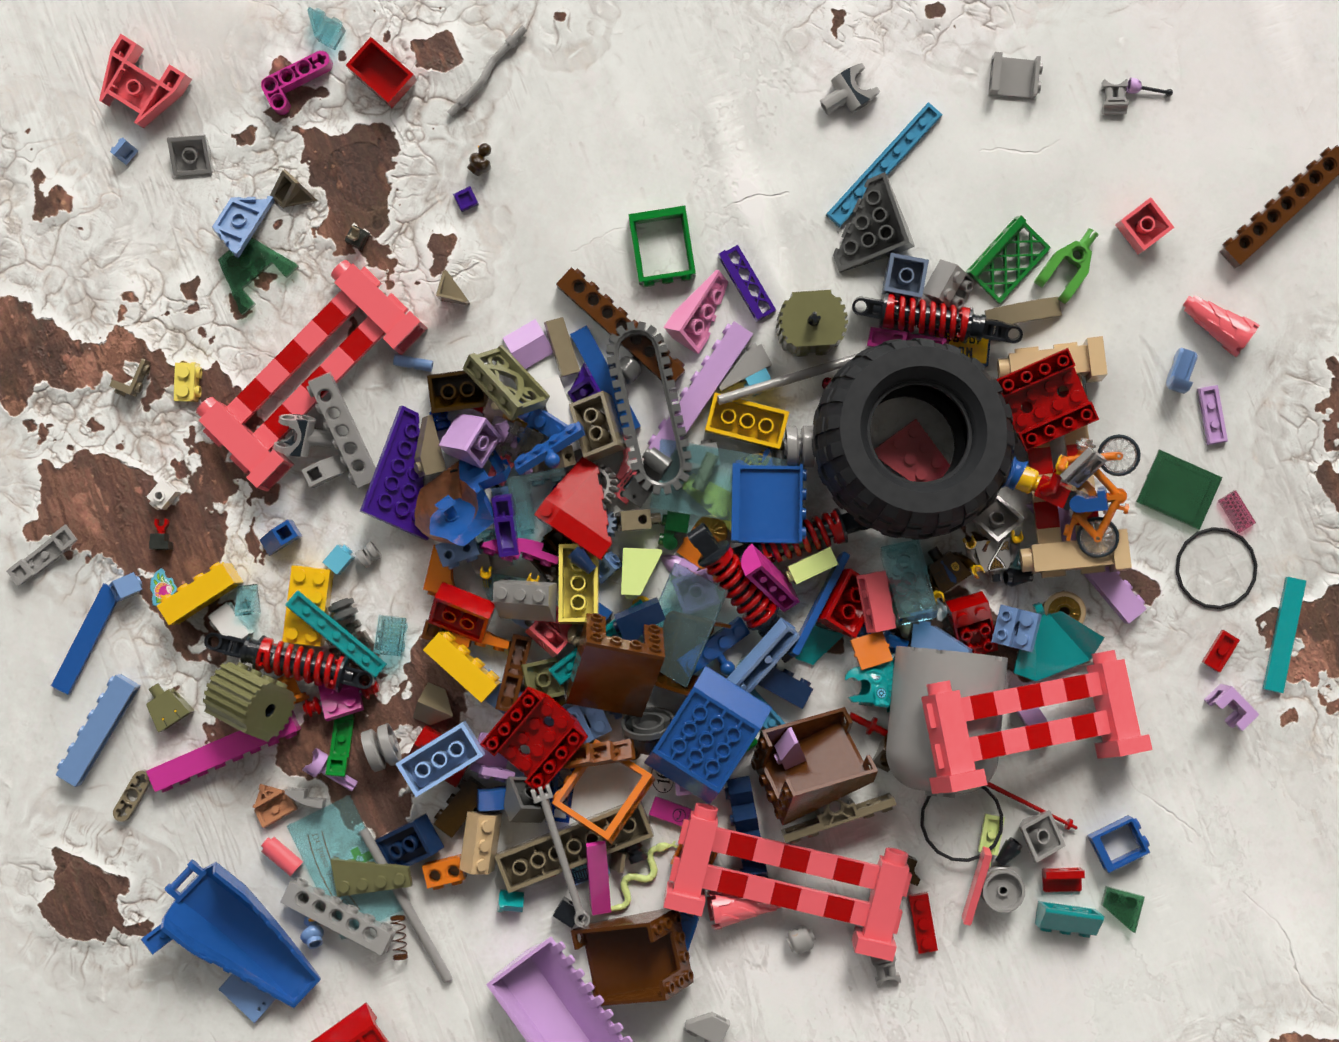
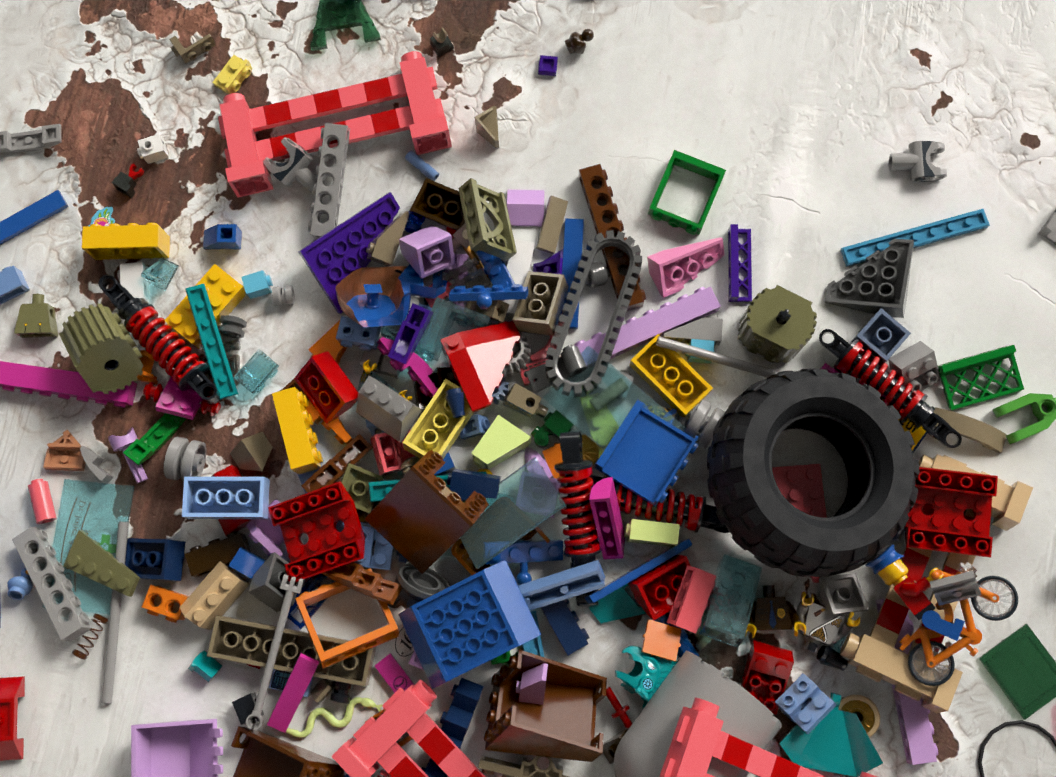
camera: 30 degrees right, 10 degrees down
medium blue brick [109,572,143,602] -> none
light grey slope [301,454,348,488] -> none
medium blue slope [911,621,972,653] -> none

